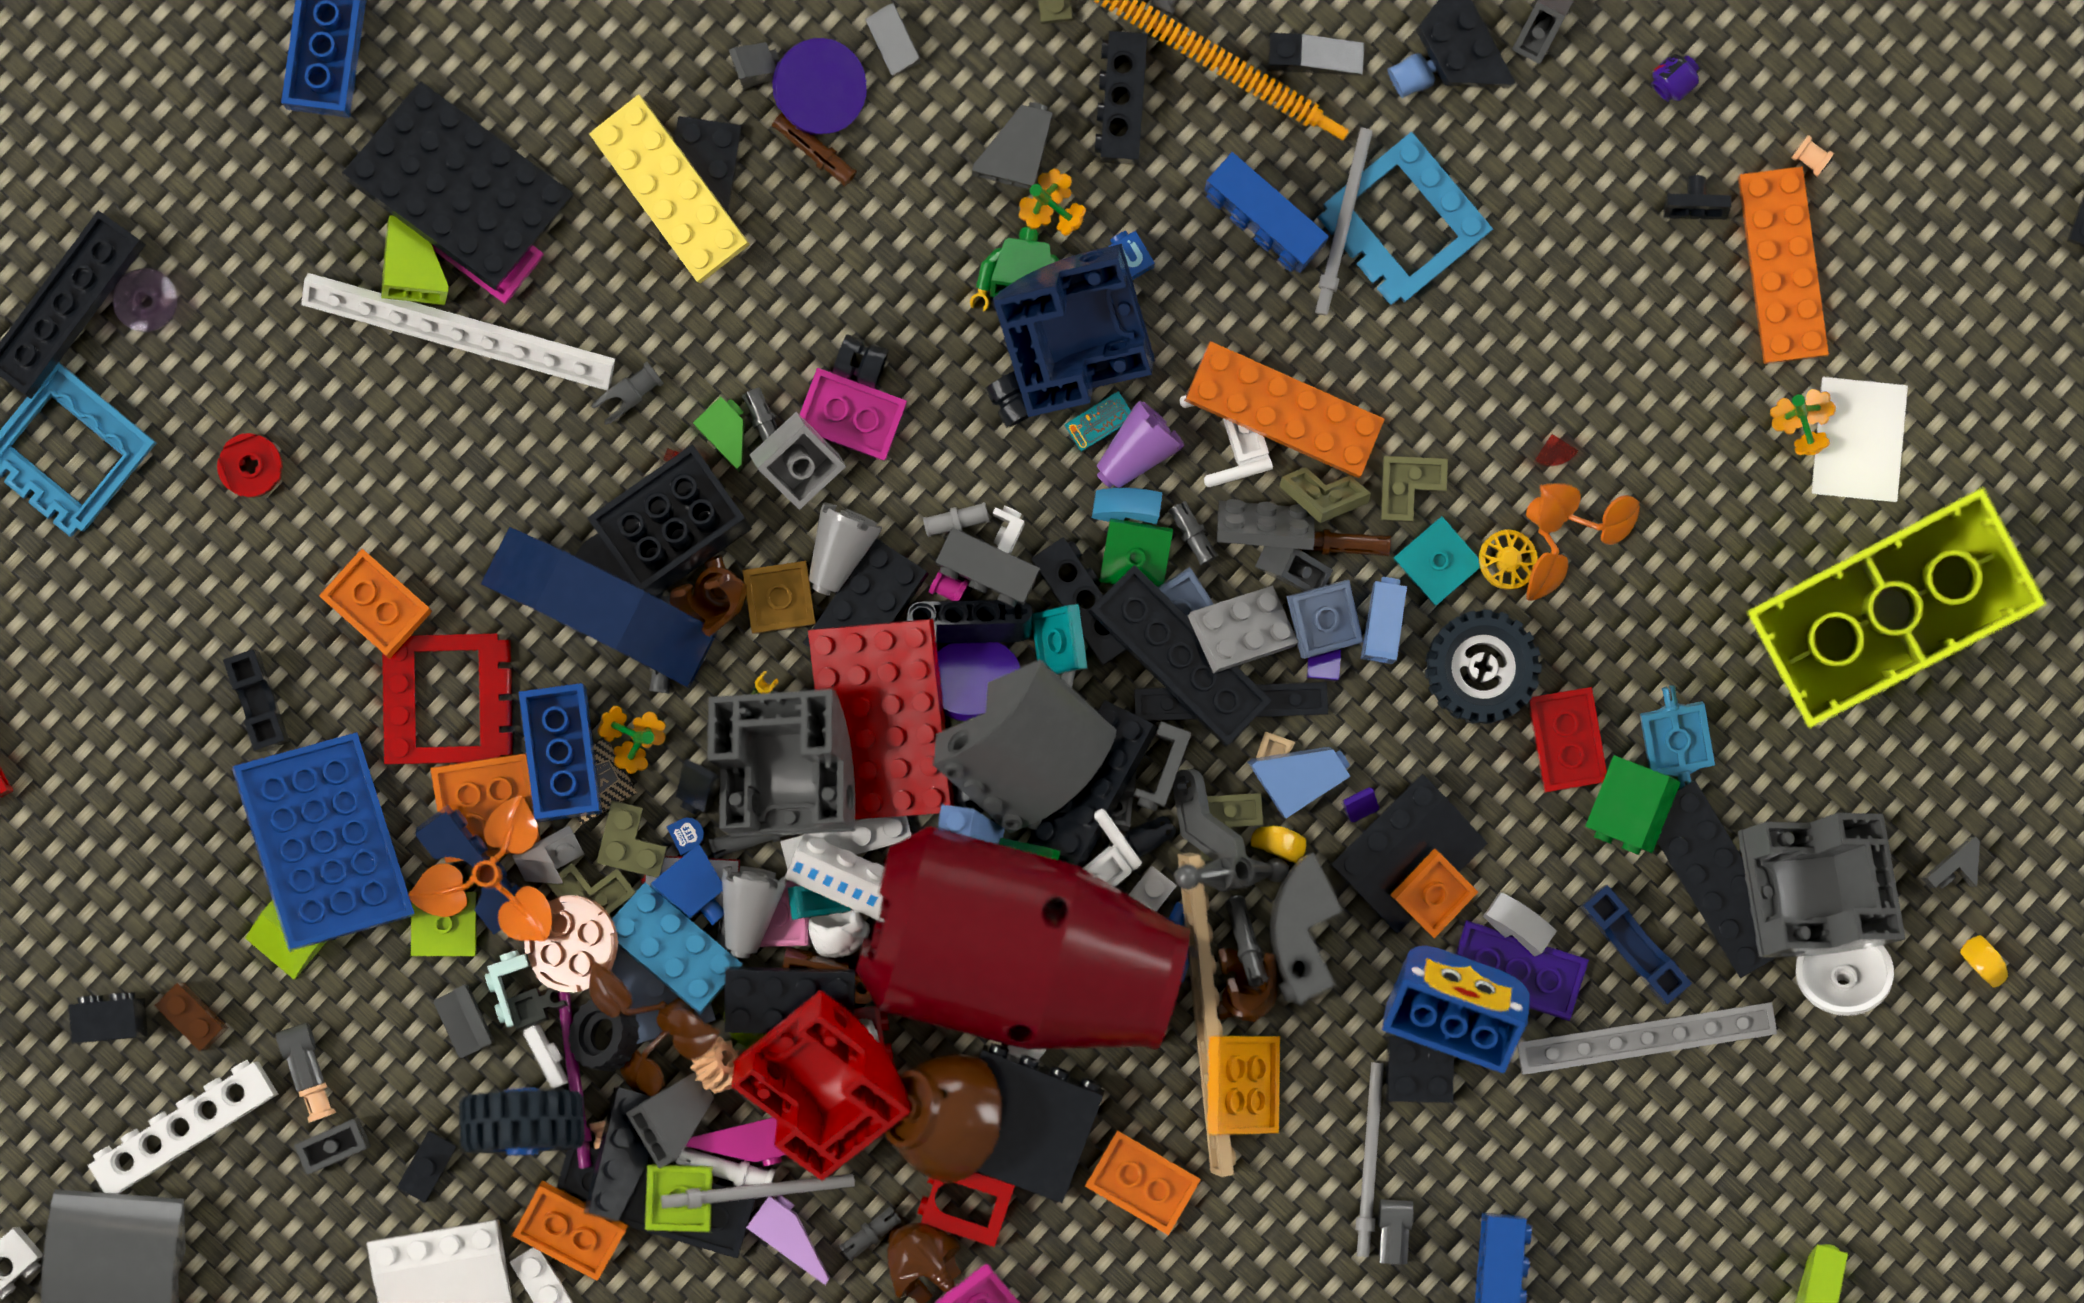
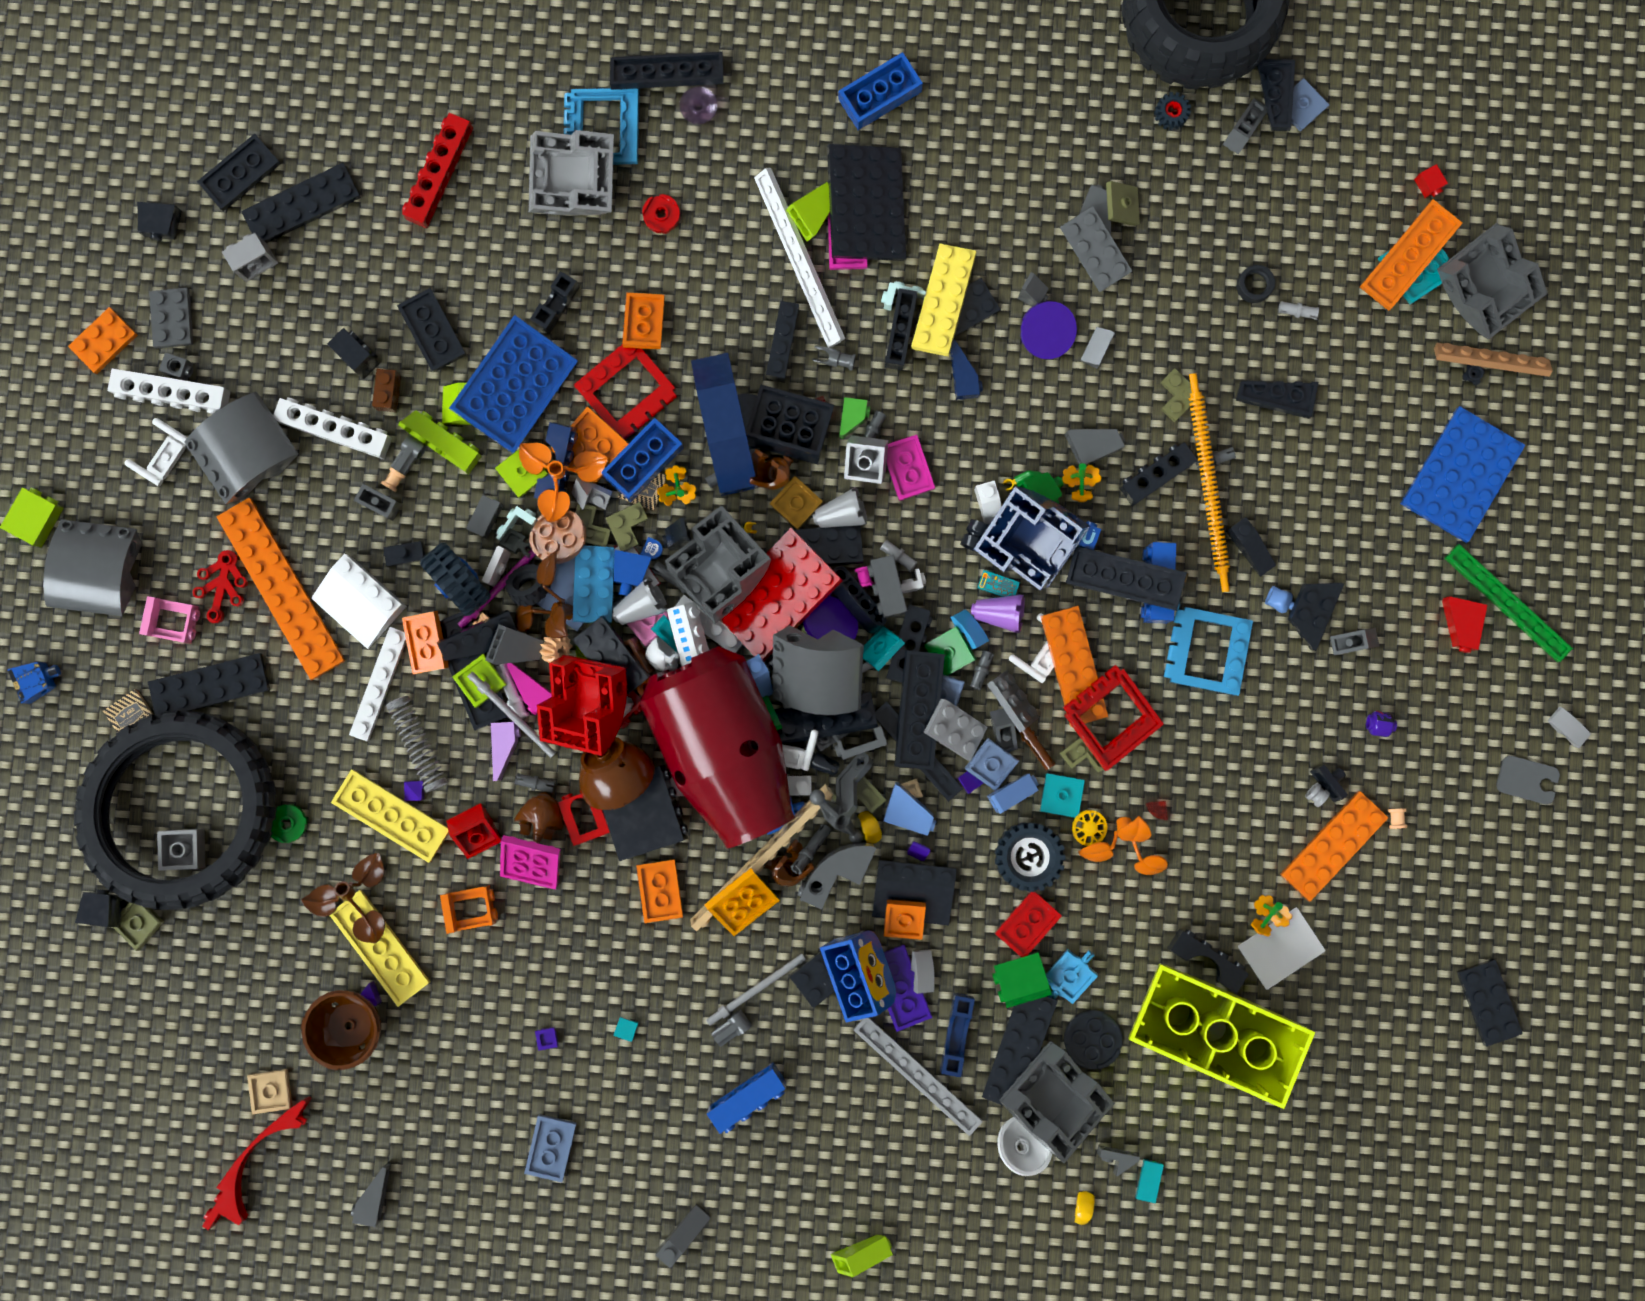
camera: 55 degrees right, 0 degrees up
reddish brown pin [772,112,857,187] -> none
black wheel [833,334,889,389] -> none
olive plate [1280,467,1371,523] -> none
light grey bar [1315,128,1373,316] -> none
none -> black plate [397,288,467,373]
none -> lime wedge [398,410,482,475]
none -> light grey slope [528,130,614,215]
none -> black arch [766,301,800,383]
none -> light aqua bracket [881,281,926,311]
none -> black brick [884,288,918,371]
none -> dark blue slope [951,340,983,400]
none -> white slope [974,480,1001,524]
none -> red hinge [1063,665,1164,771]
none -> black tile [1064,1010,1122,1069]
none -> black plate [1066,546,1189,611]
none -> teal tile [1135,1159,1164,1204]
none -> black arch [1167,929,1249,994]
none -> light grey wheel [1305,783,1330,807]

